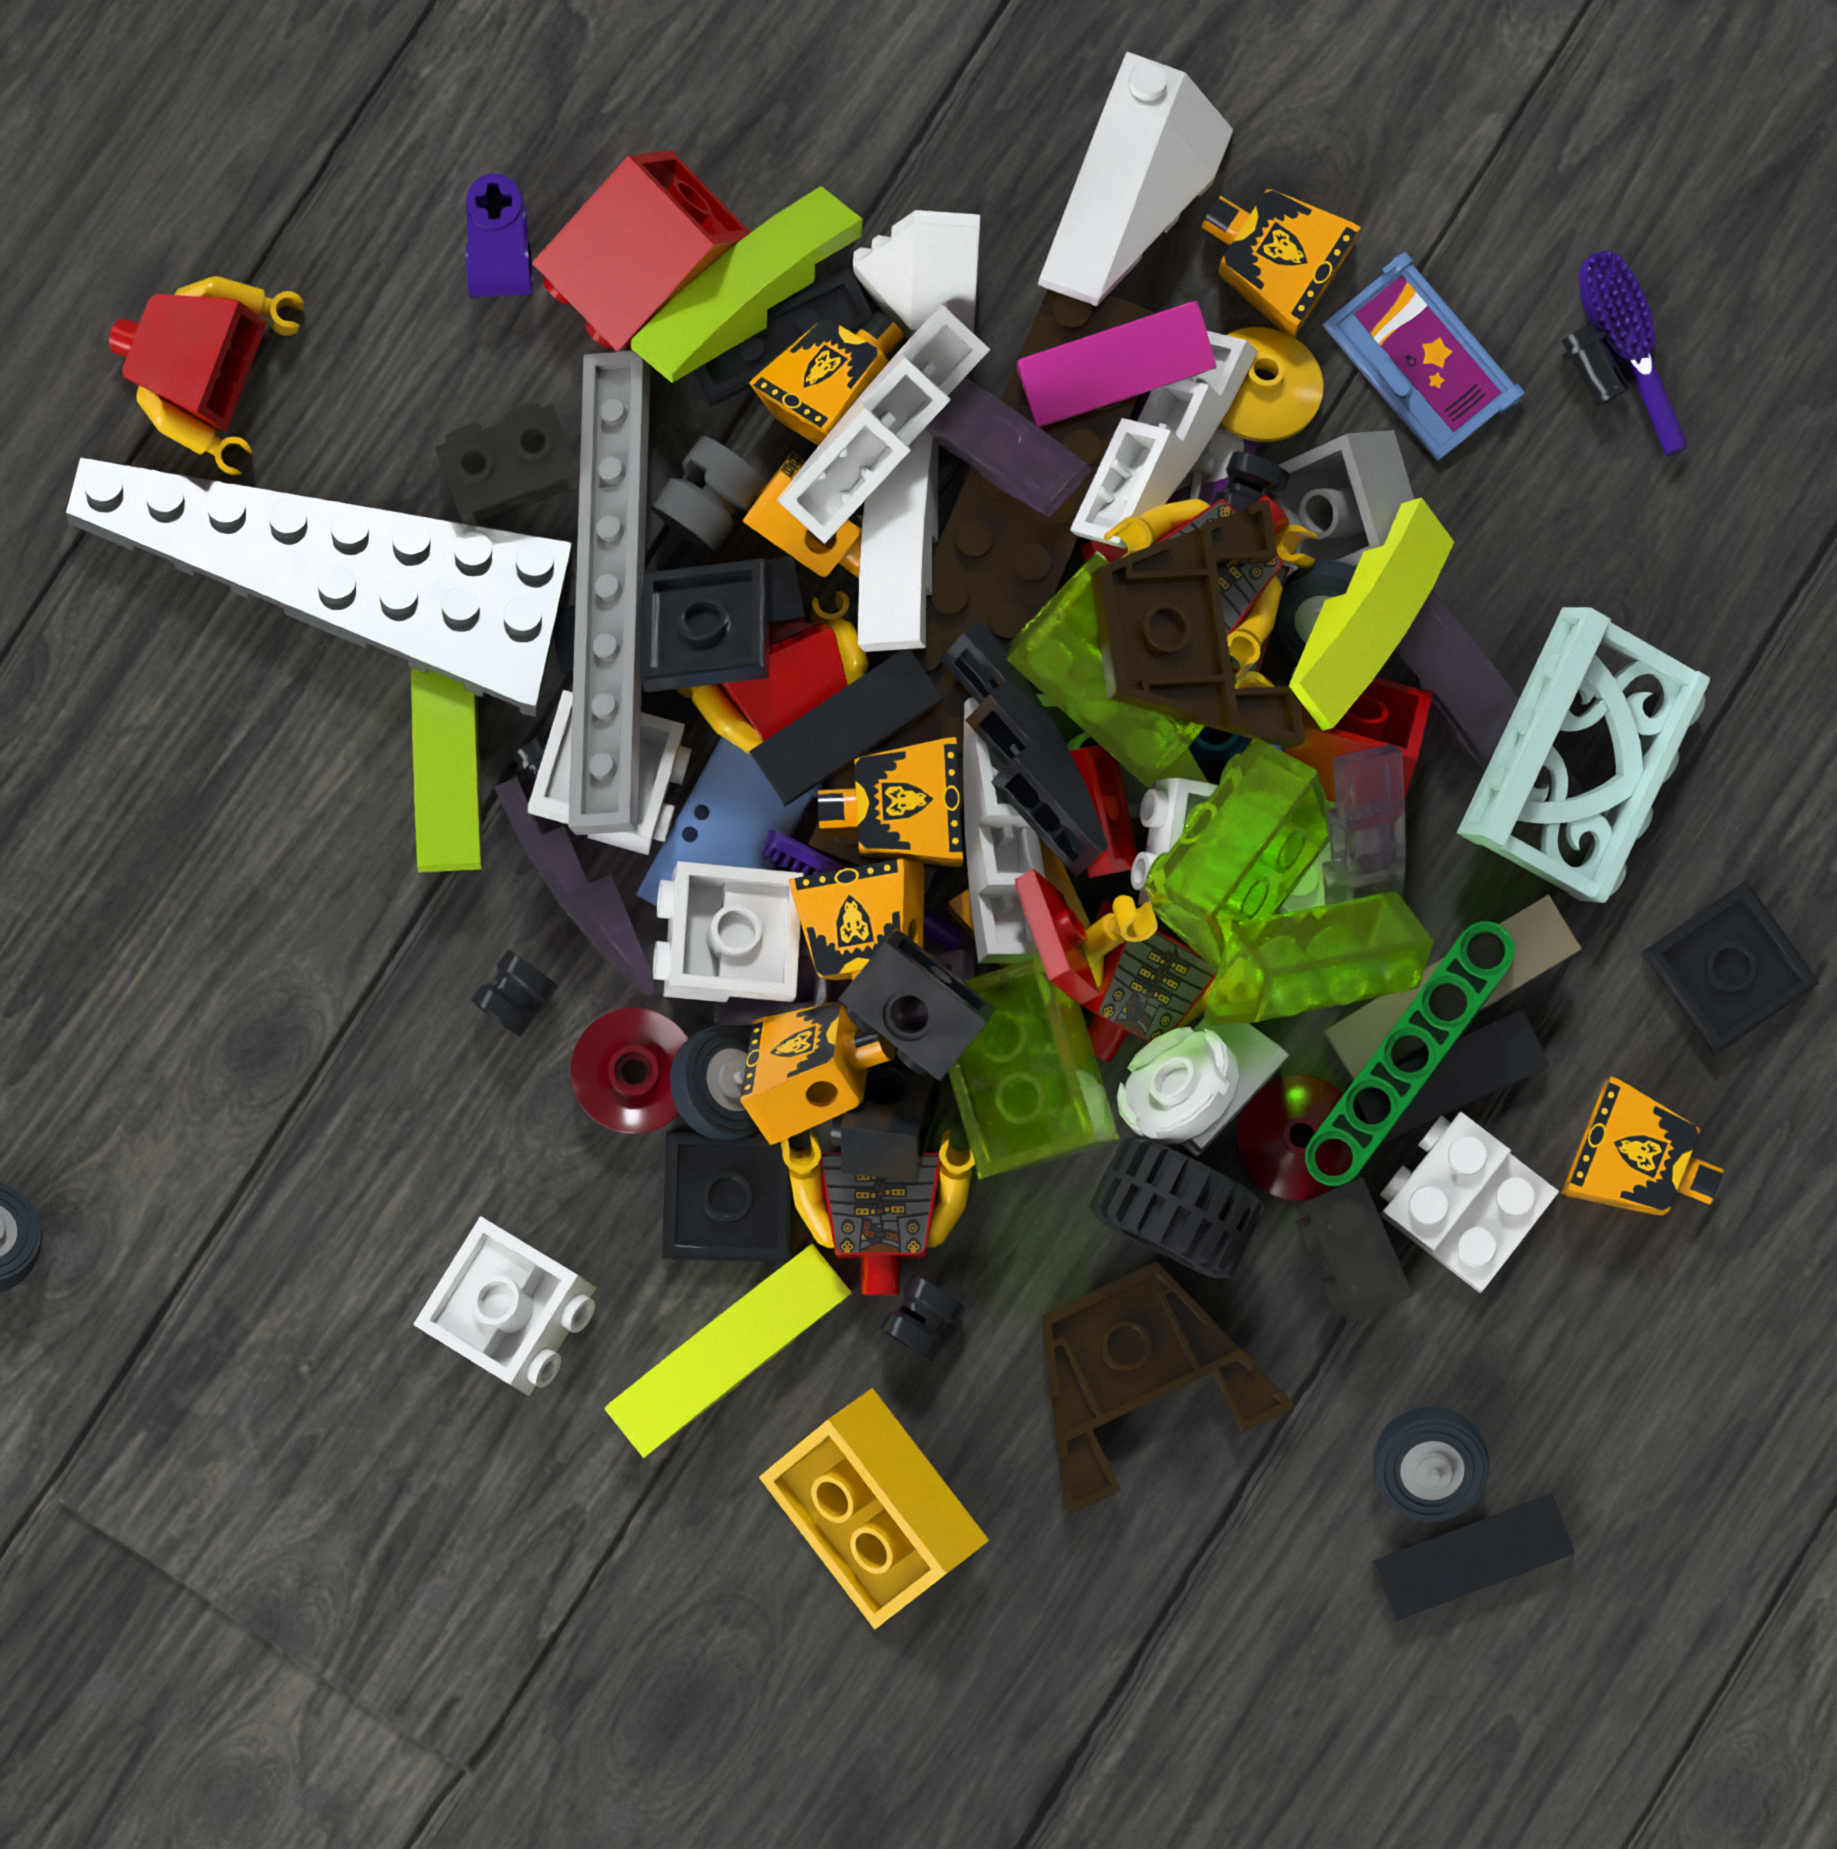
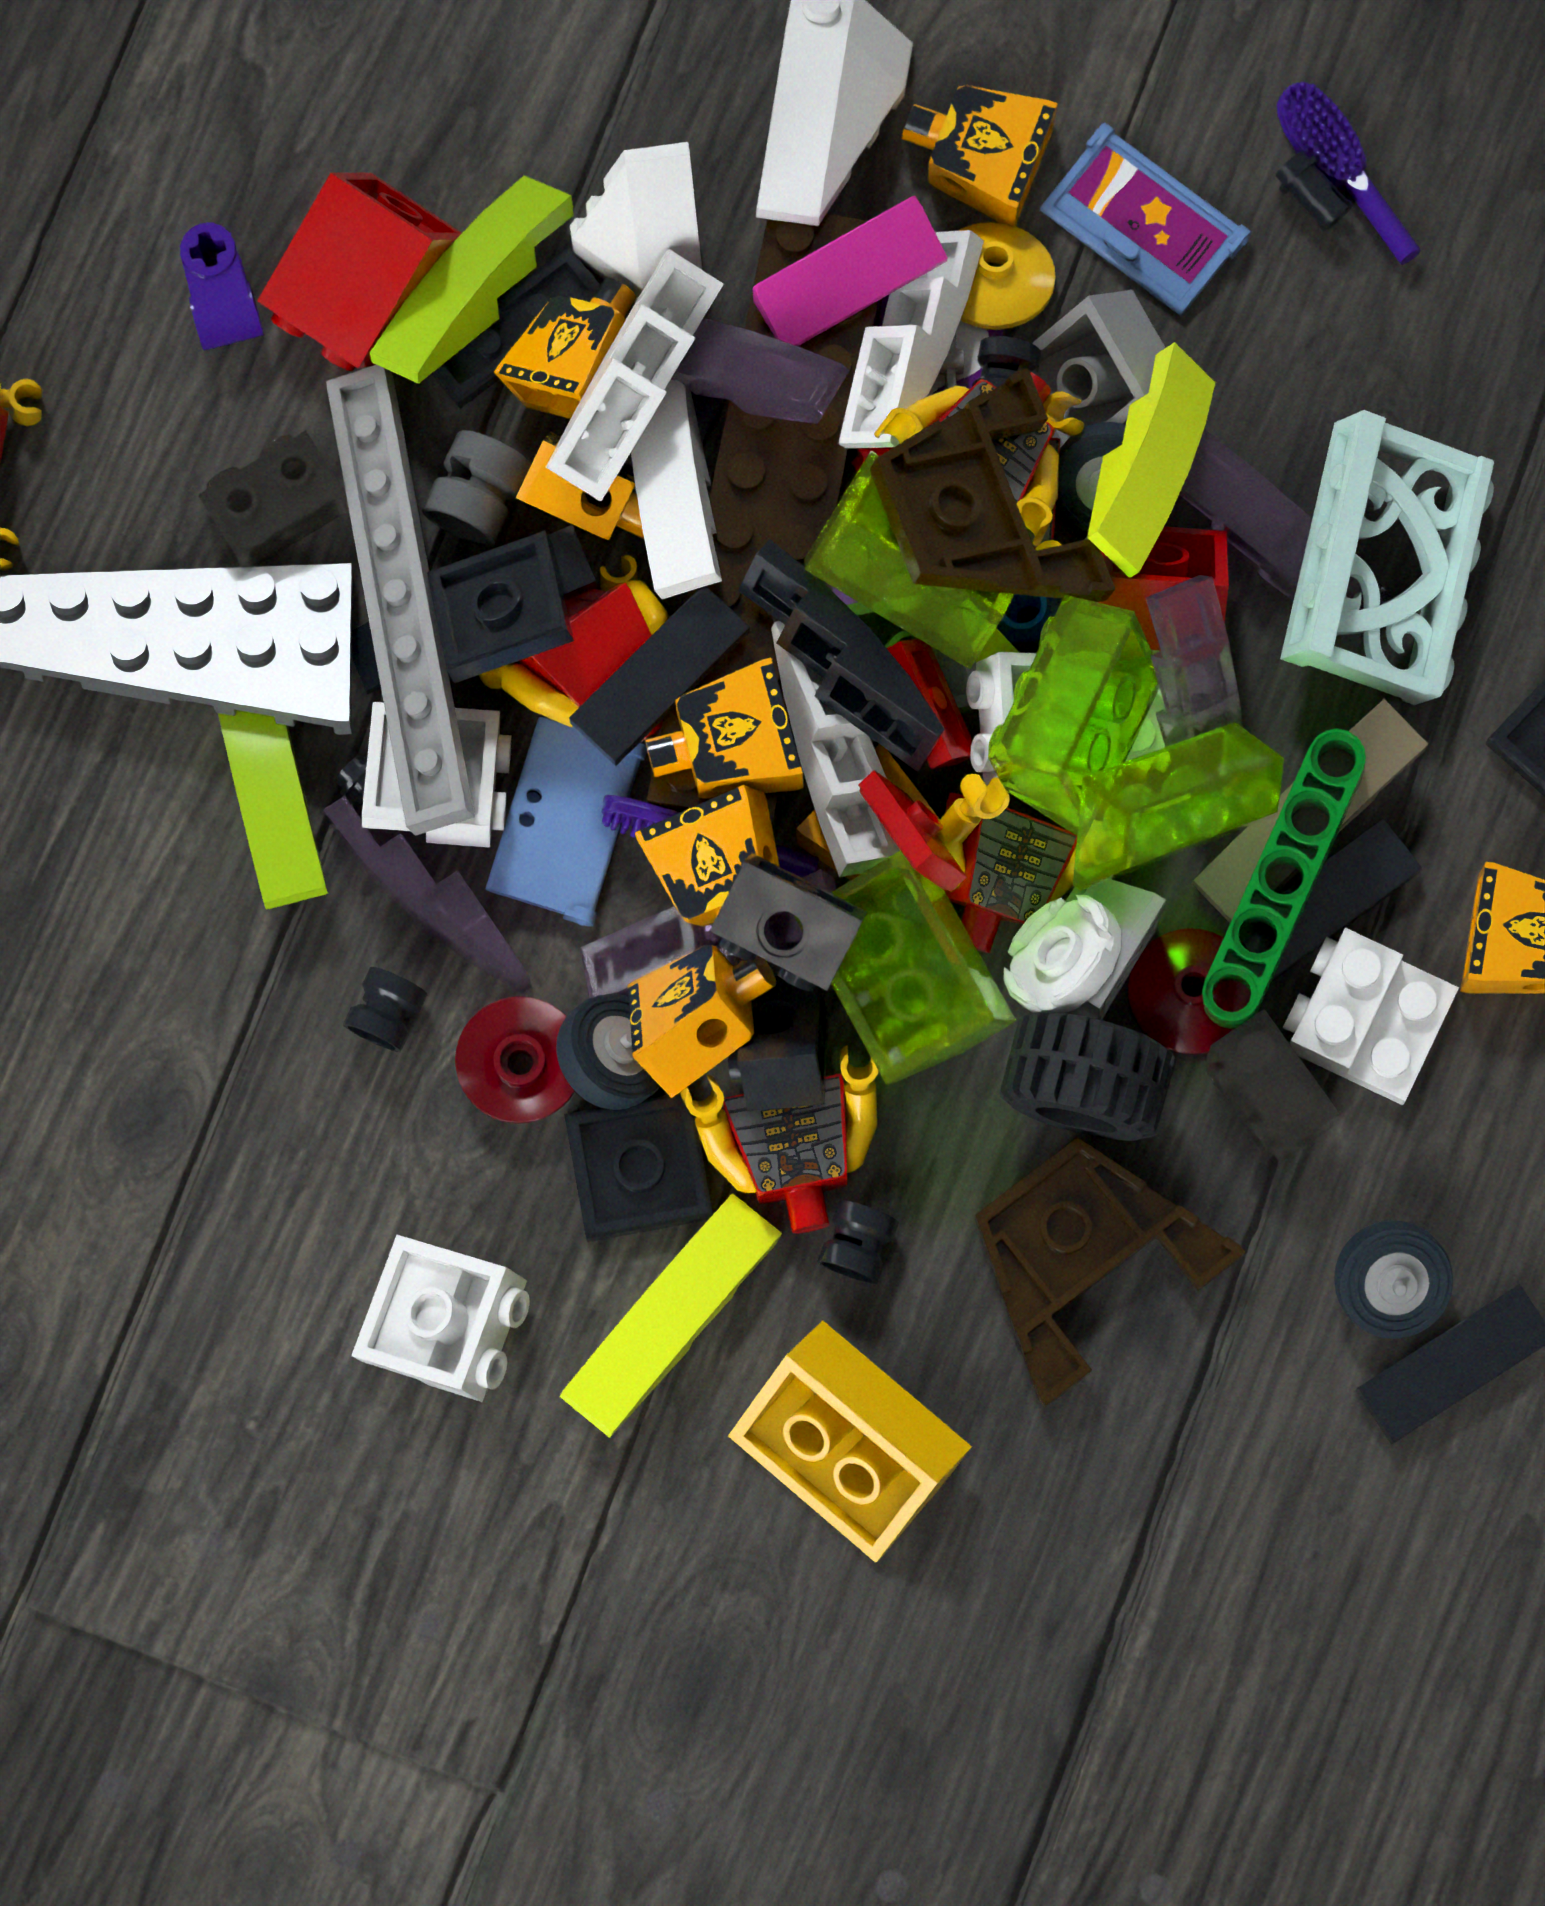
camera: 10 degrees left, 5 degrees down
white plate [653,861,804,1002] -> none

